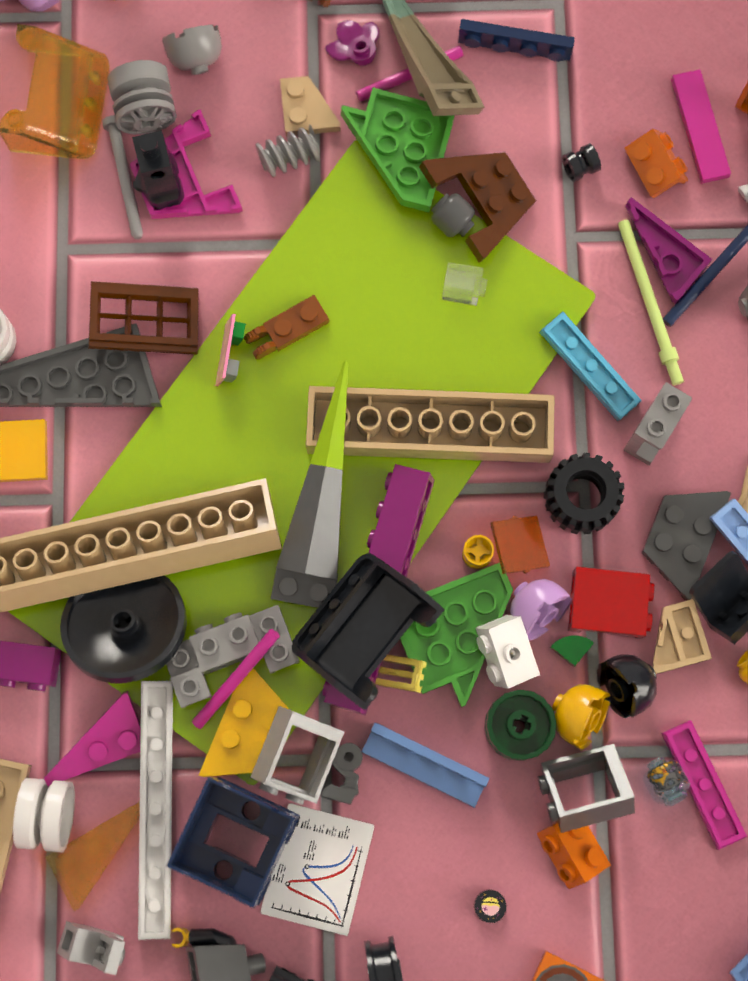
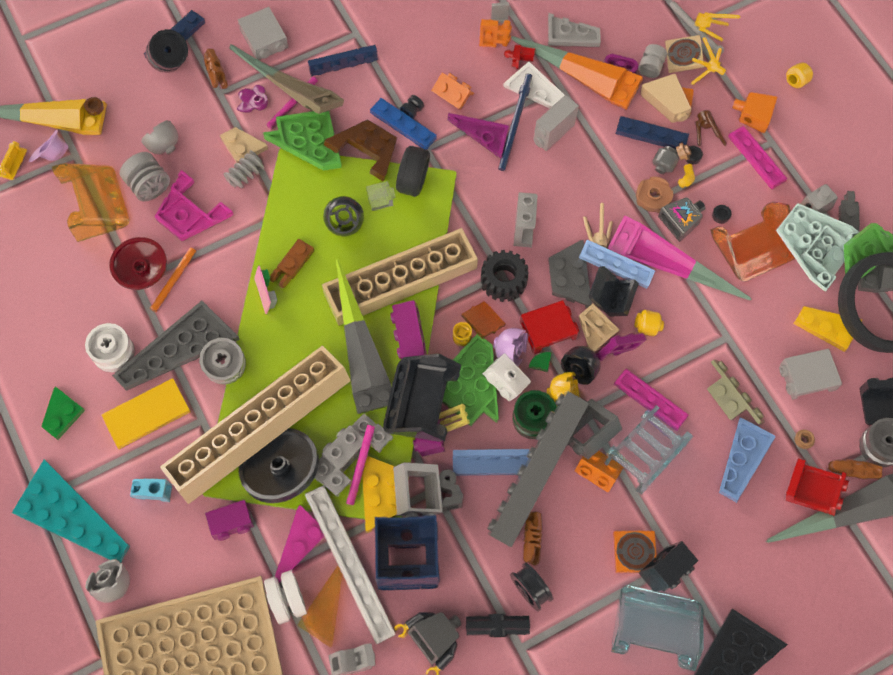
camera: 30 degrees left, 10 degrees down
reddish brown piece [88,281,198,355] -> none
light grey bar [102,115,143,239] -> none
black piece [132,130,184,210] -> none
white sticker [261,803,374,936] -> none
dark grey head [431,193,475,237] -> none
tile [474,889,507,923] -> none
medium azure tile [539,312,642,421] -> none
yellowish green bar [618,220,684,386] -> none
head [643,757,691,807] -> none
dark pink tile [671,69,731,184] -> none
none -> dark red dish [109,237,167,290]
none -> orange bar [150,247,196,312]
none -> light grey wheel [199,338,246,385]
none -> wheel [323,196,364,237]
none -> blue plate [370,98,437,150]
none -> black tyre [396,146,430,197]
none -> dark grey brick [487,391,589,547]
none -> dark orange hinge [523,511,542,566]
none -> magenta wing [597,333,647,361]
none -> clear light blue fence [604,405,693,495]

